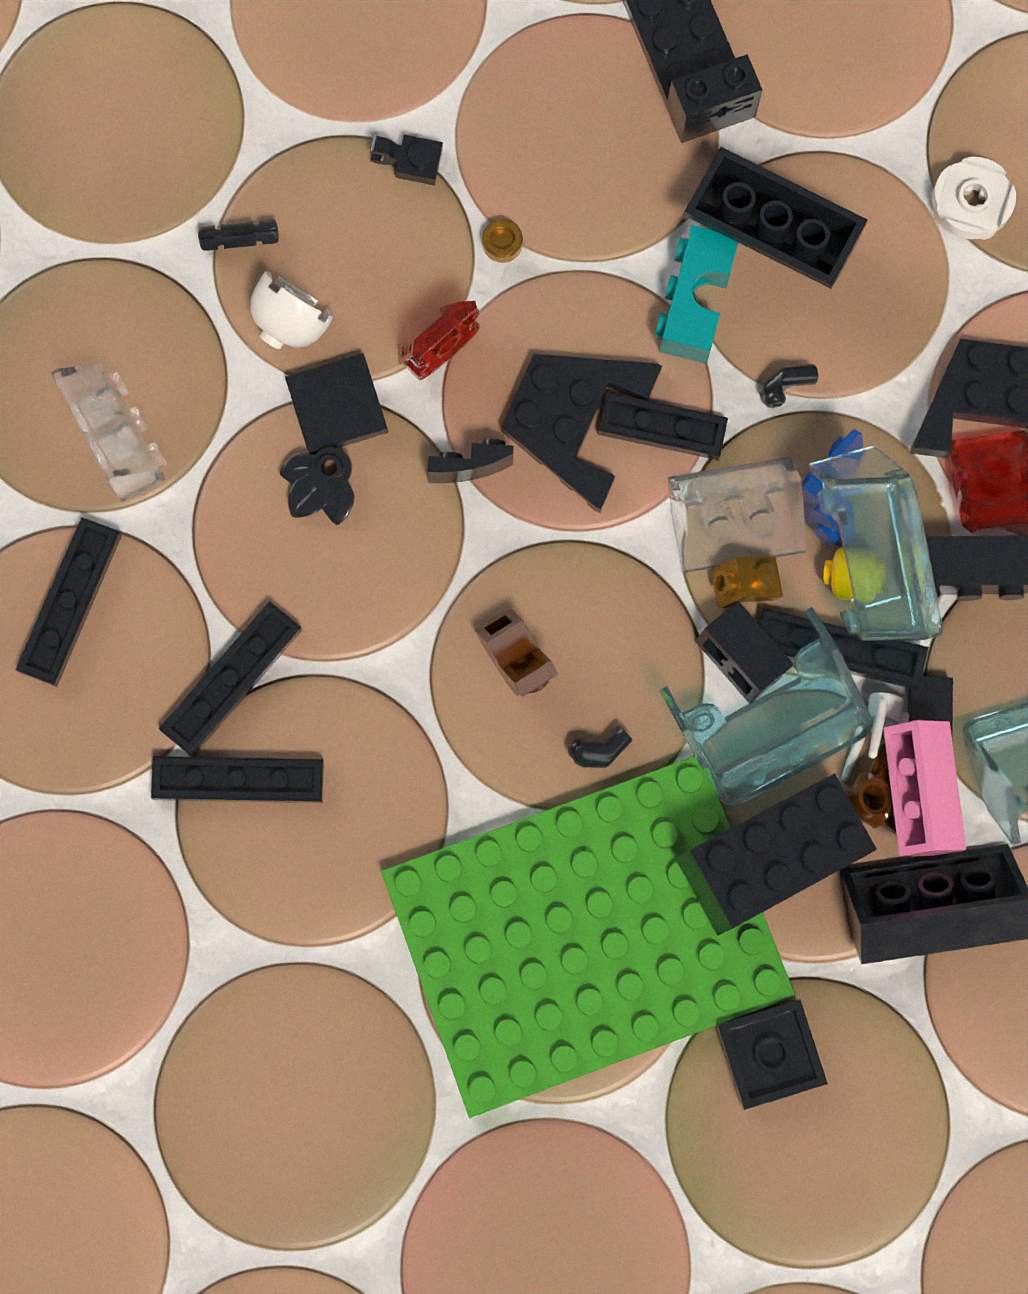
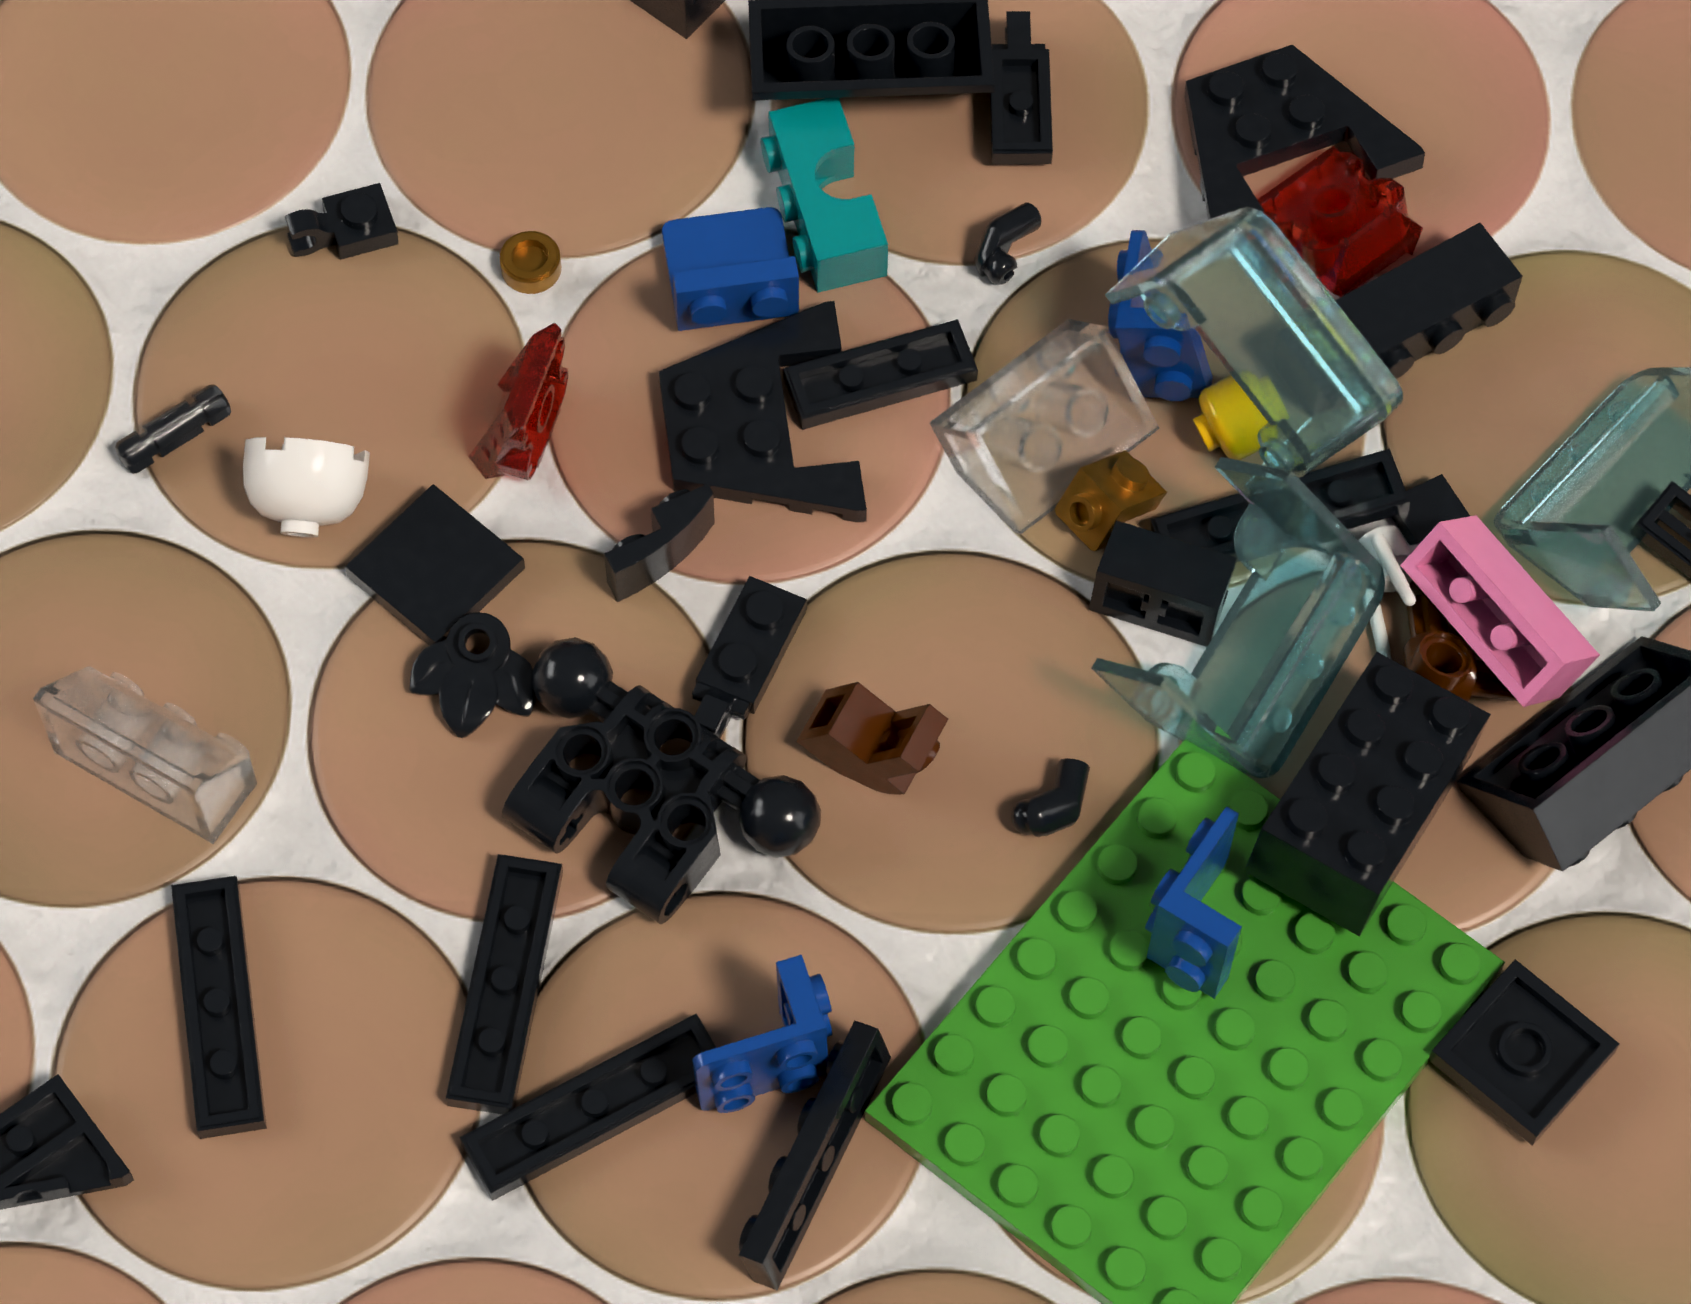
camera: 30 degrees left, 15 degrees down
none -> black connector [502,637,821,925]
none -> blue bracket [662,207,799,331]
none -> black hinge [692,576,807,739]
none -> blue bracket [692,954,833,1113]
none -> black plate [739,1020,891,1291]
none -> black hinge [990,11,1053,164]
none -> blue bracket [1145,807,1242,999]

